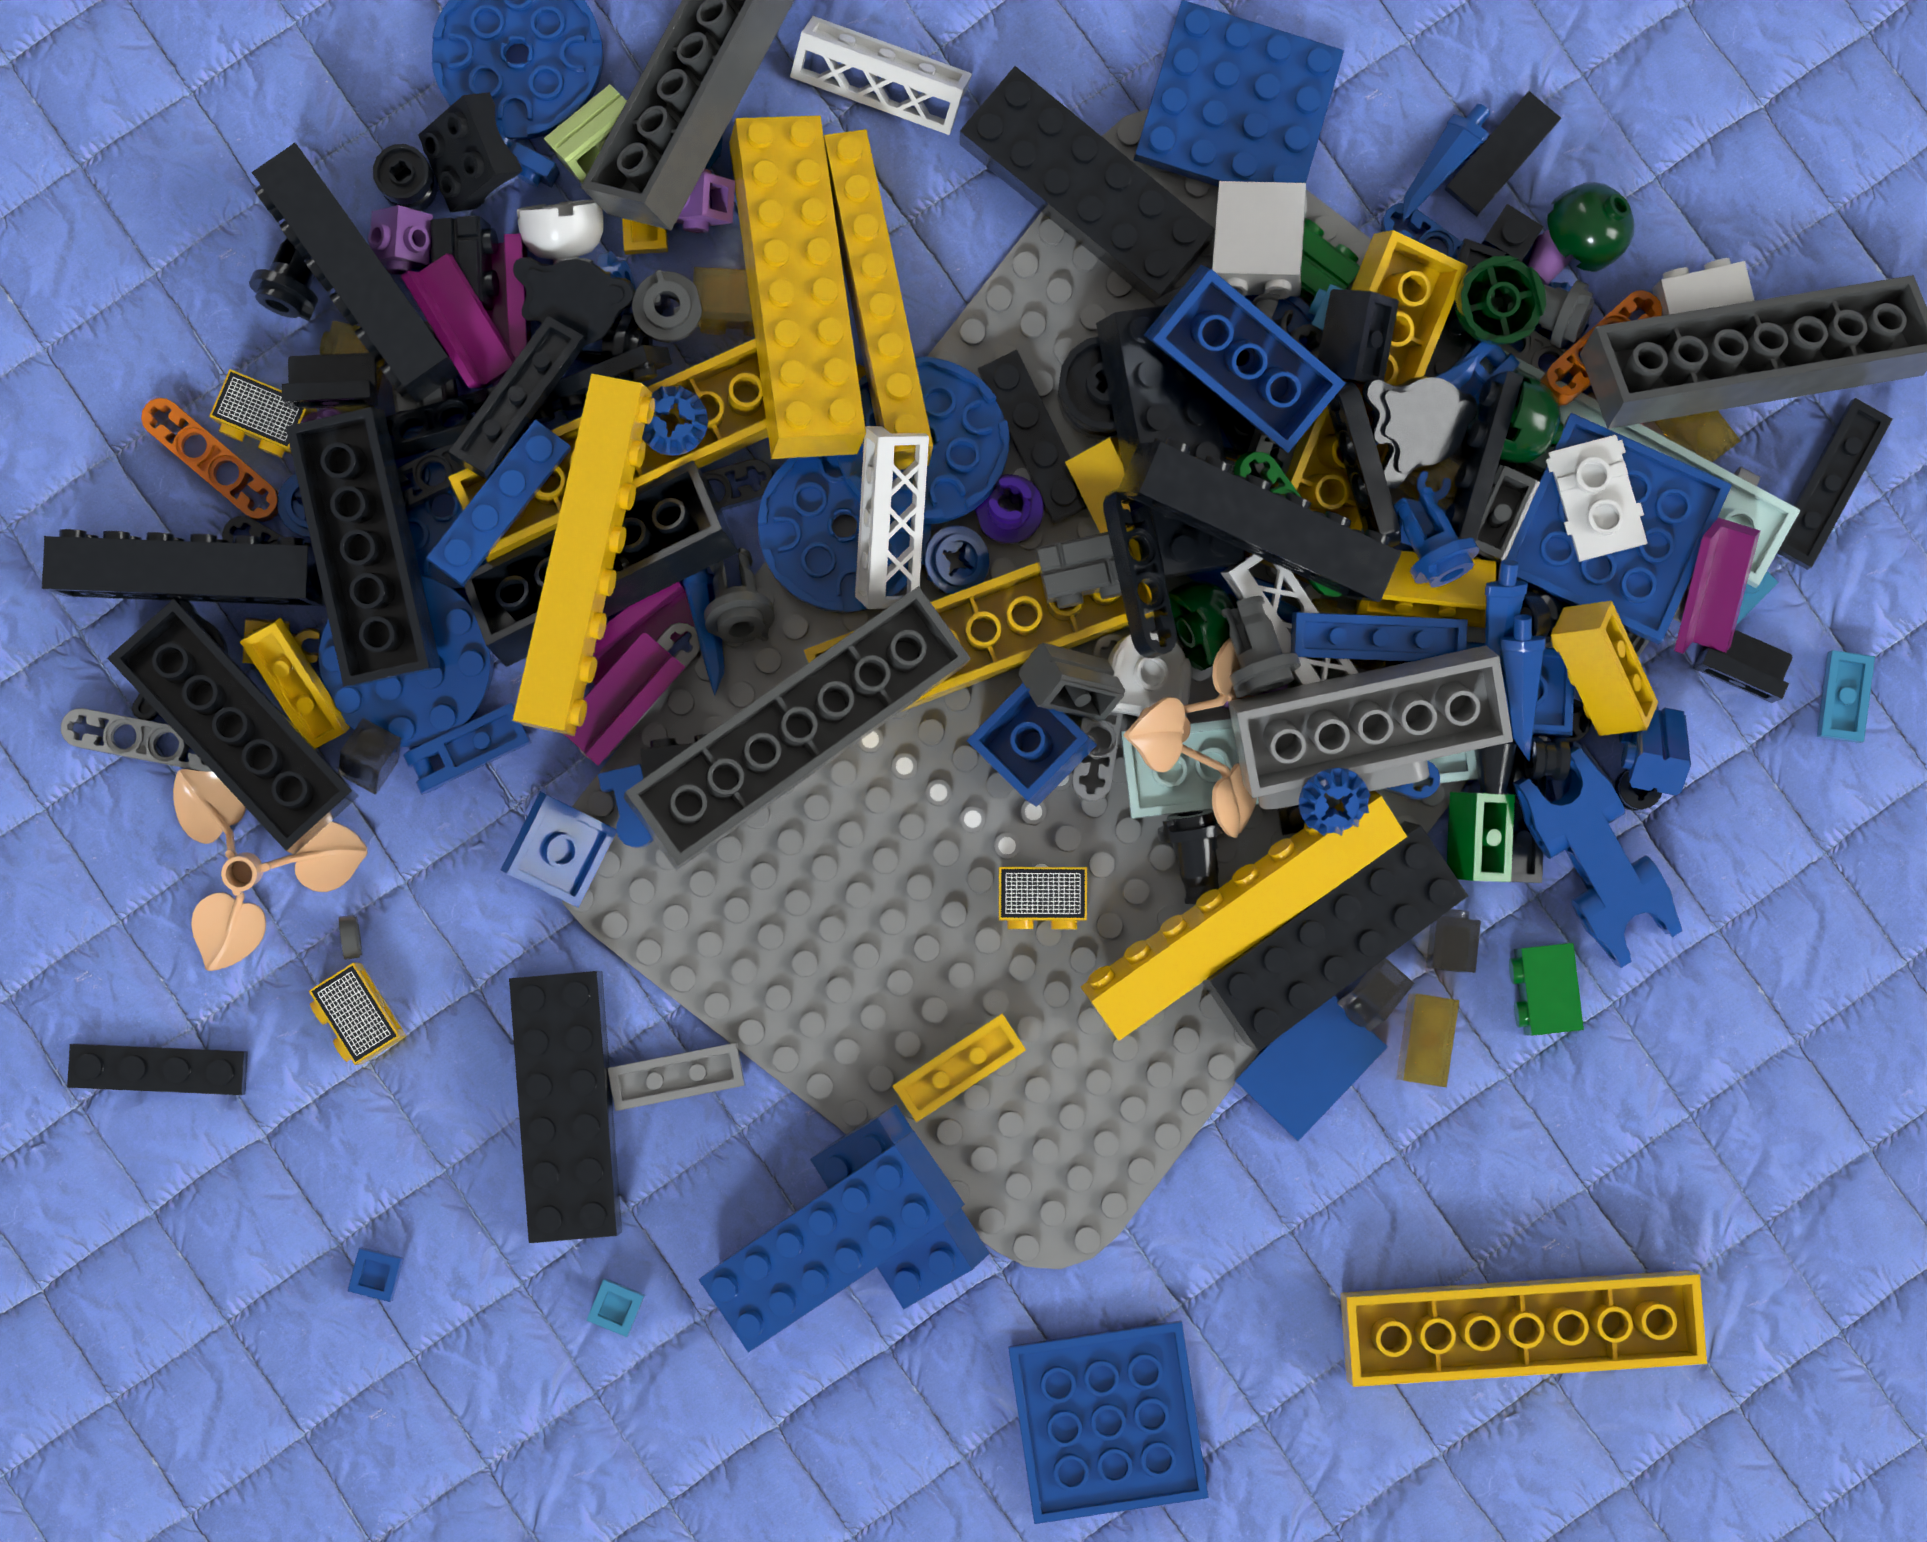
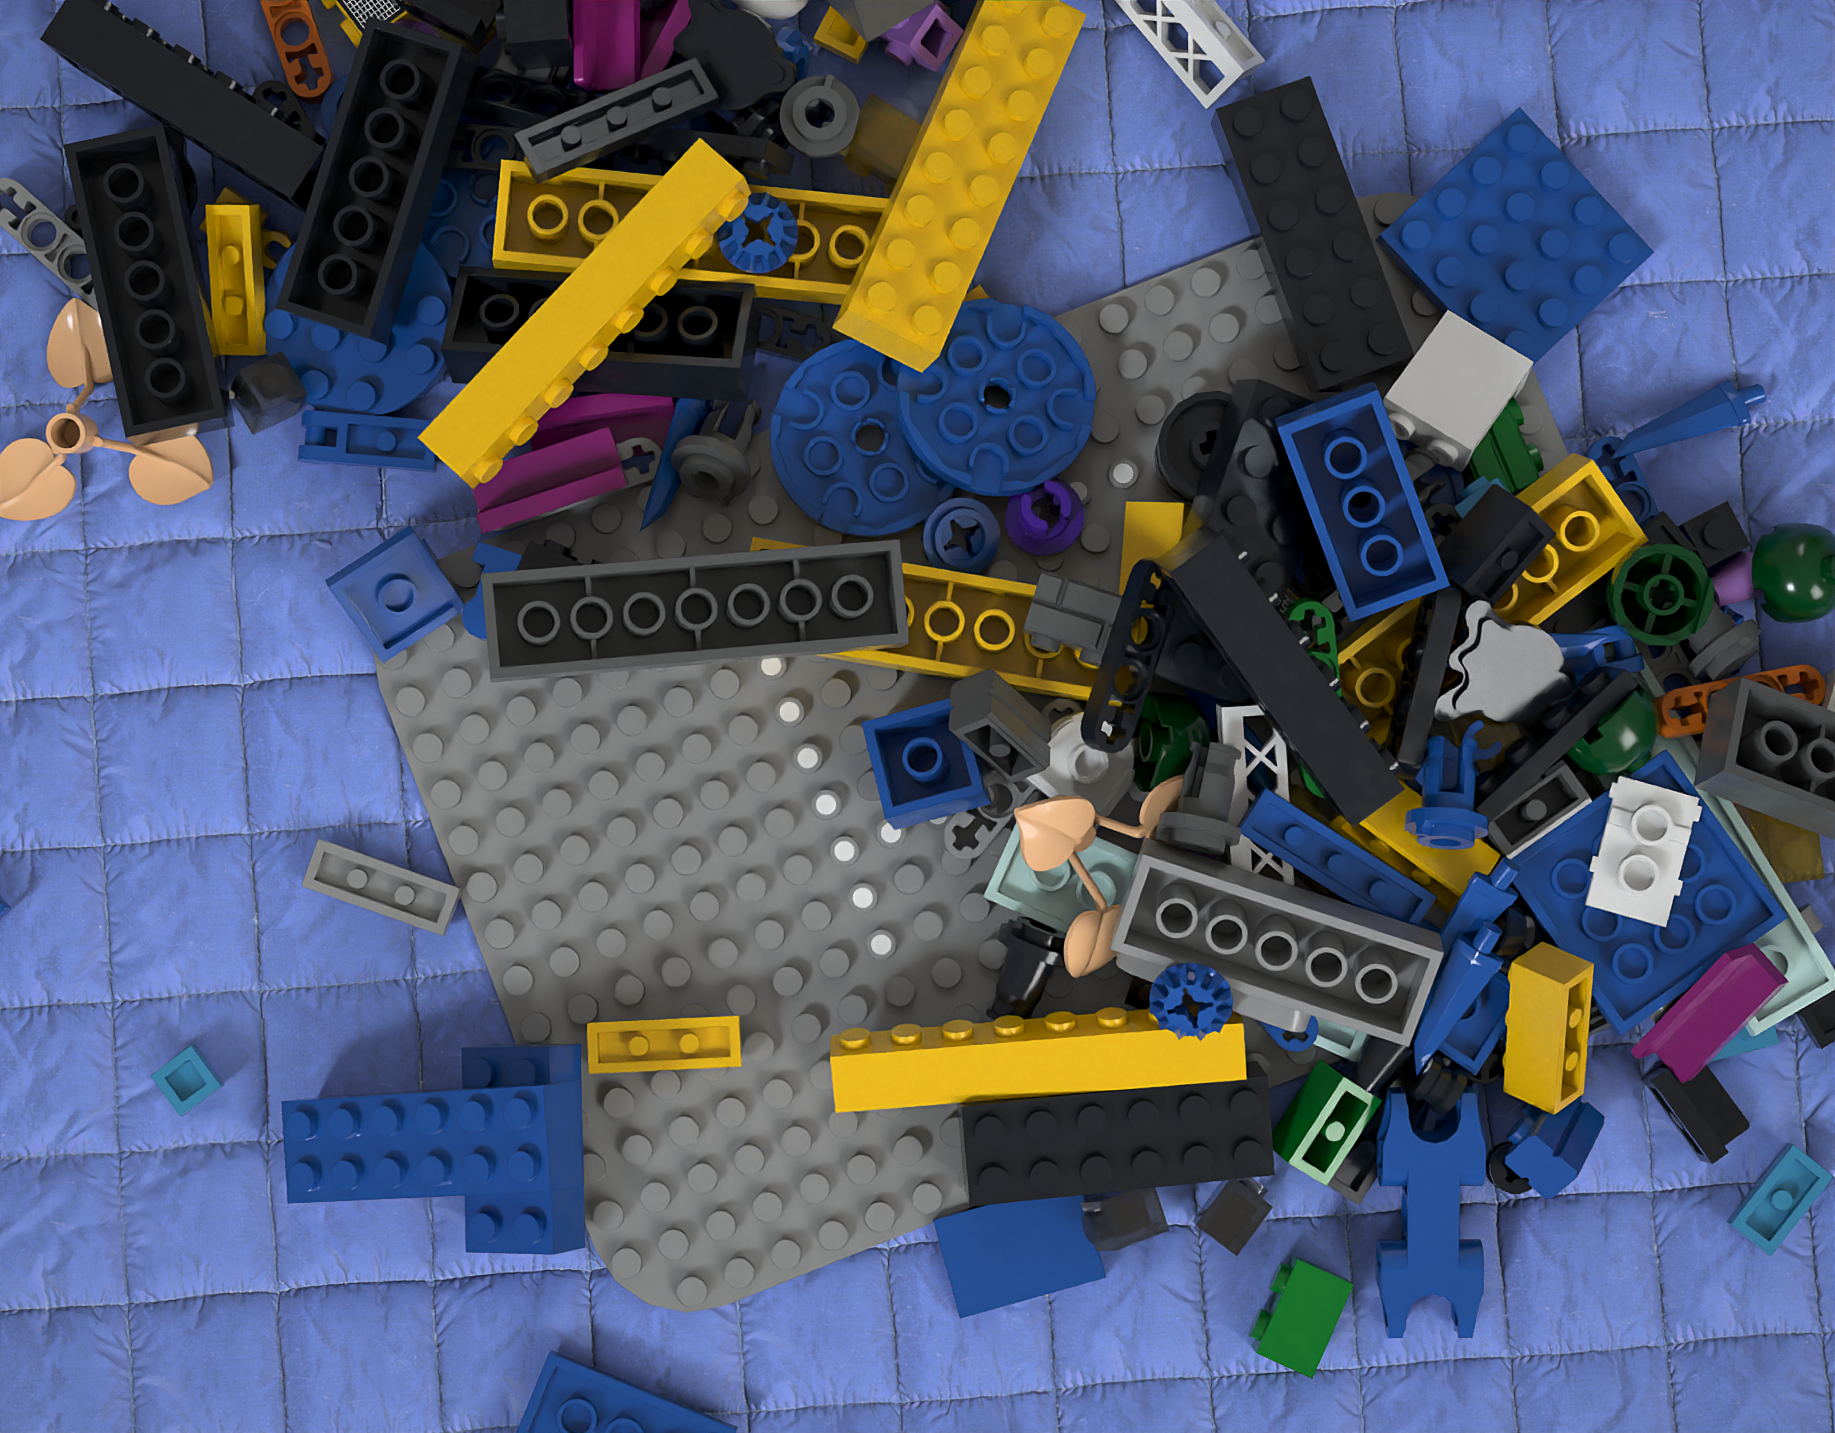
camera: 40 degrees right, 0 degrees up
brick [309,962,407,1065] -> none
dark grey tile [339,915,362,960] -> none
blue plate [426,419,571,587] -> none
black brick [509,971,622,1243] -> none
yellow brick [824,129,933,470] -> none
white fence [855,426,929,609] -> none
black plate [978,350,1087,524] -> none
brick [998,867,1087,930] -> none
clear yellow brick [1396,993,1459,1088] -> none
black tile [1444,91,1561,217] -> none

